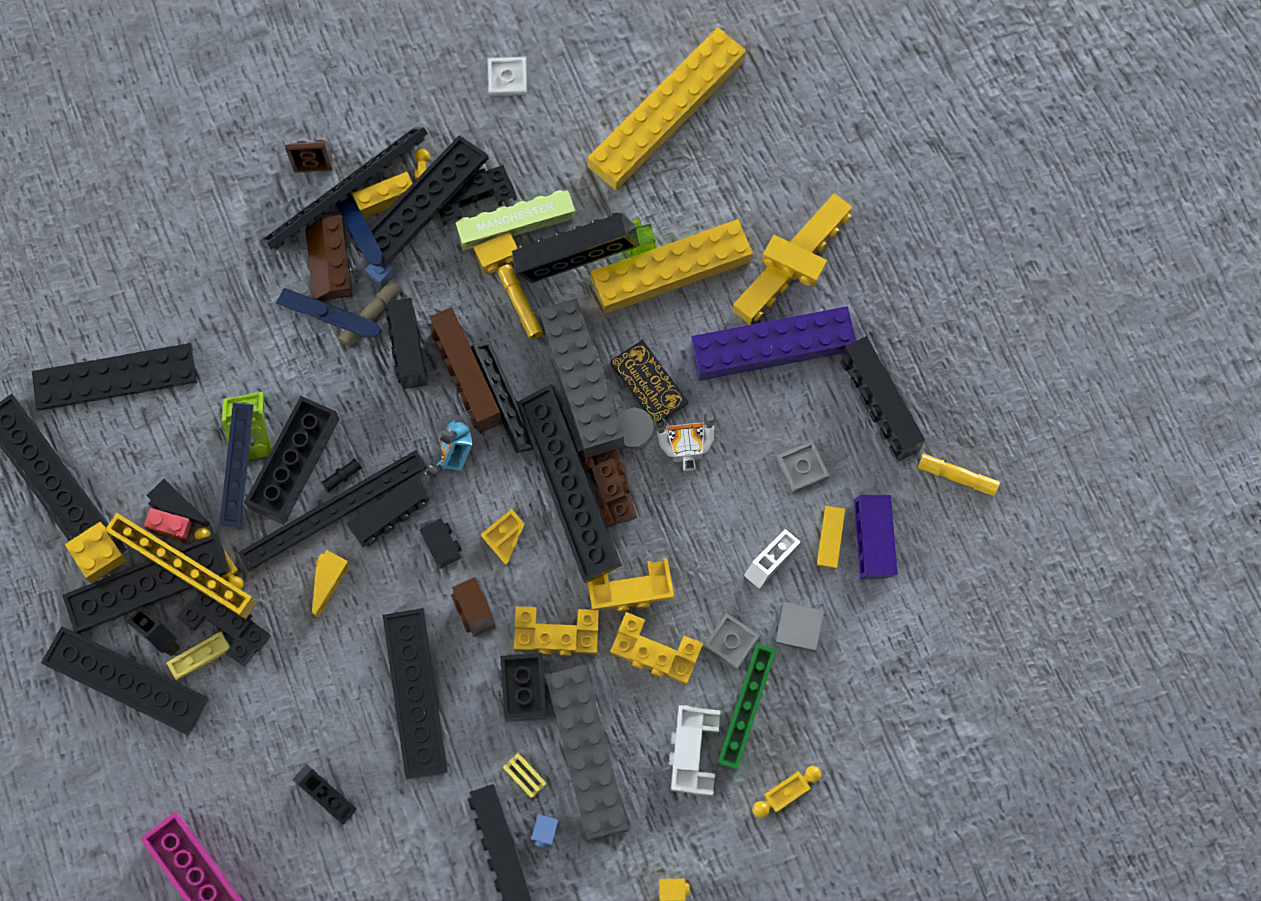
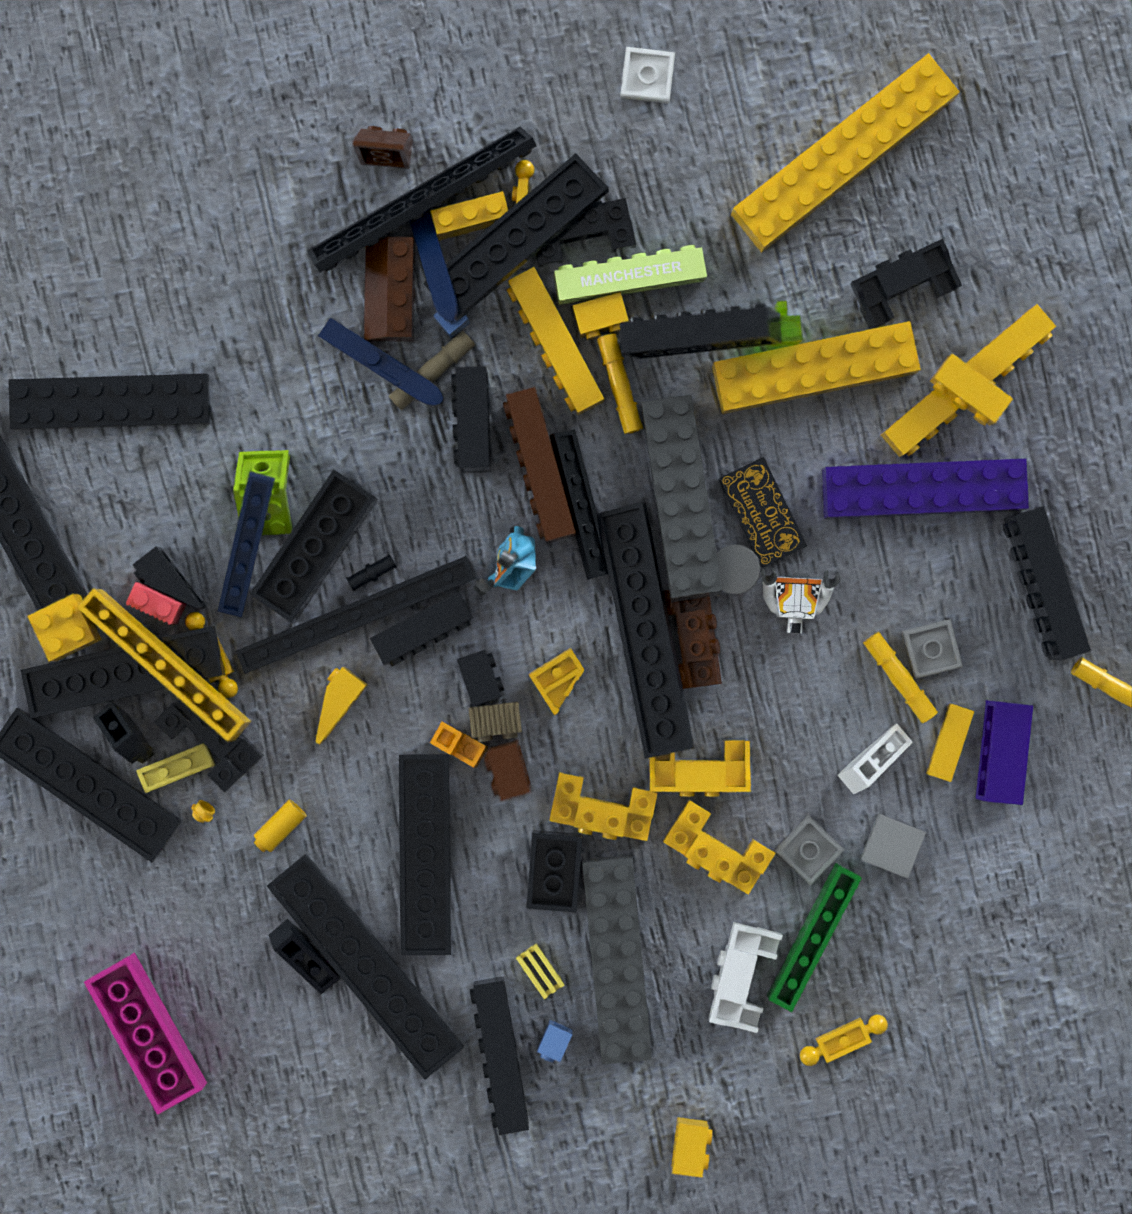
camera: 10 degrees right, 15 degrees up
none -> yellow plate [191,800,215,823]
none -> yellow brick [254,799,307,852]
none -> black plate [267,853,464,1080]
none -> light orange slope [430,721,488,768]
none -> dark tan brick [468,701,522,742]
none -> yellow brick [506,267,604,415]
none -> black bracket [850,238,962,329]
none -> yellow piece [863,631,938,724]

